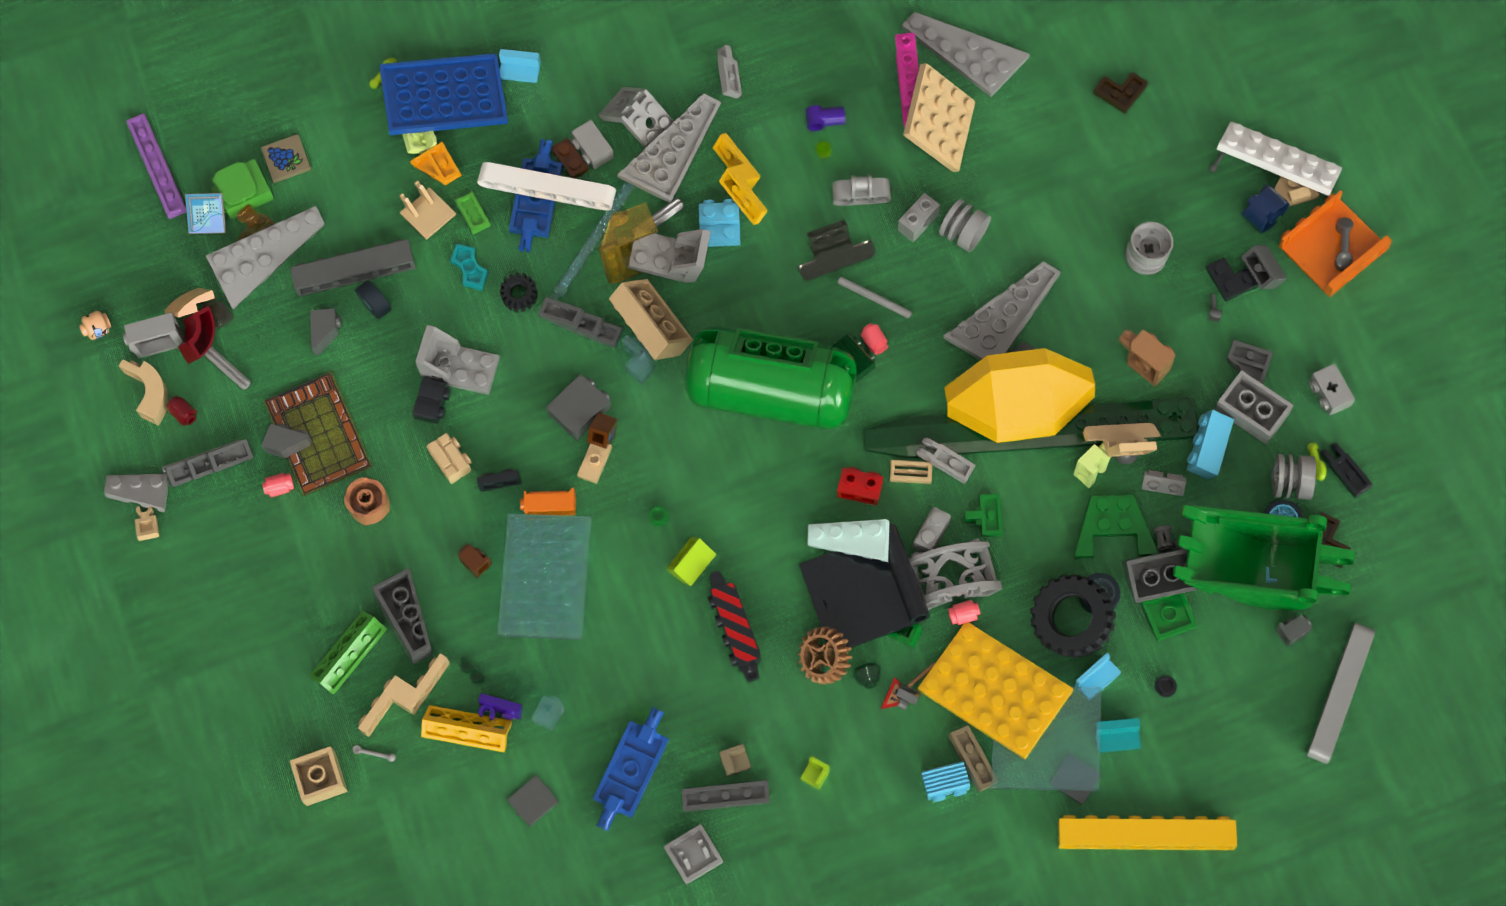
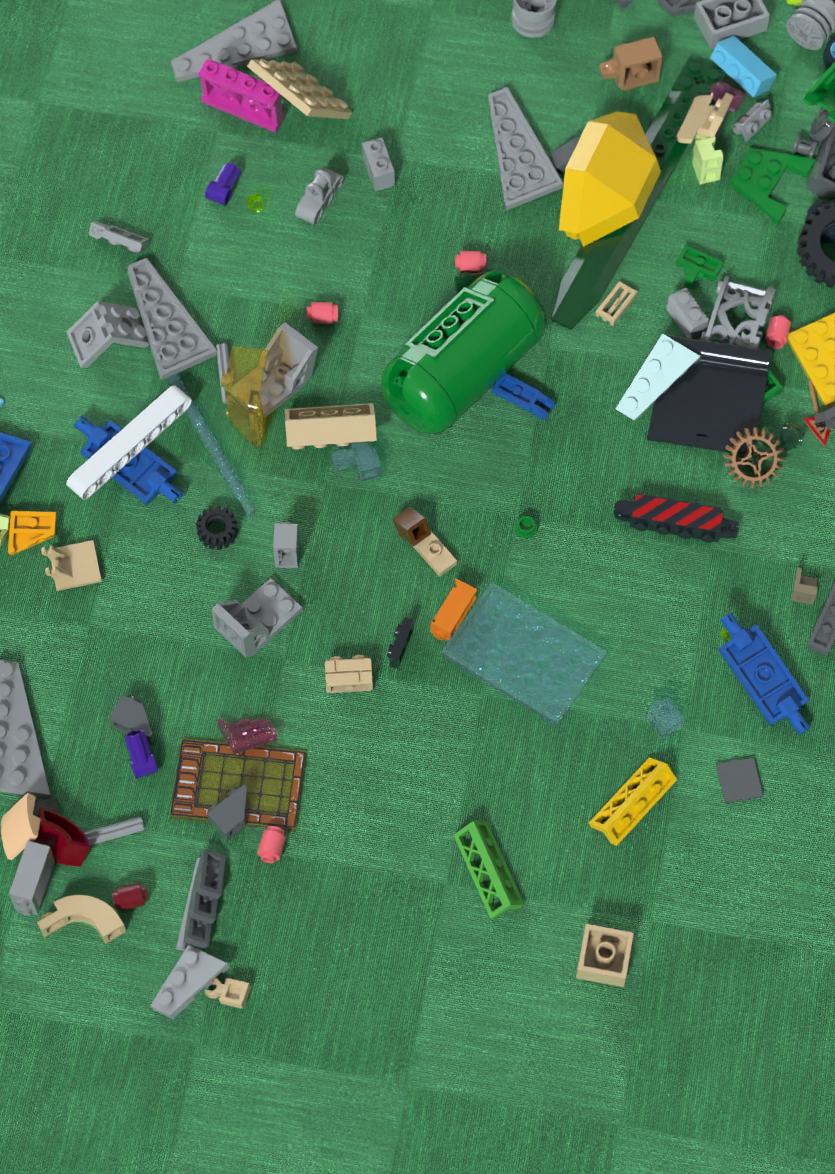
camera: 65 degrees left, 5 degrees down
dark grey brick [290,239,416,297] -> none
nougat brick [344,477,390,525] -> none
light grey hinge [353,745,396,762] -> none
black wheel [355,280,391,319] -> none
tan bracket [358,653,450,738] -> none
dark grey wedge [372,568,432,665] -> none
black brick [412,377,451,424] -> none
teal tile [450,243,489,291] -> none
bright green plate [455,191,491,235] -> none
reddish brown brick [457,544,492,578] -> none
dark green piece [460,656,484,684] -> none
dark purple plate [478,693,523,720] -> none
dark grey slope [538,297,623,349] -> none
dark grey brick [546,374,611,441] -> none
reddish brown plate [551,137,589,179] -> none
light grey brick [571,120,614,170] -> none
lime brick [666,537,717,586] -> none
medium azure plate [699,199,740,247] -> none
yellow bracket [712,133,768,225] -> none
clear smoke plate [797,220,875,281] -> none
red brick [837,467,884,506] -> none
light grey bar [838,276,913,319] -> none
light grey hinge [916,438,976,484] -> none
light grey wheel [939,199,991,252] -> none
none -> dark purple piece [124,729,158,779]
none -> clear pink wing [217,719,278,754]
none -> light grey brick [273,522,299,568]
none -> coral brick [307,302,338,324]
none -> blue hinge [492,374,556,420]
none -> clear pink rock [710,82,746,112]

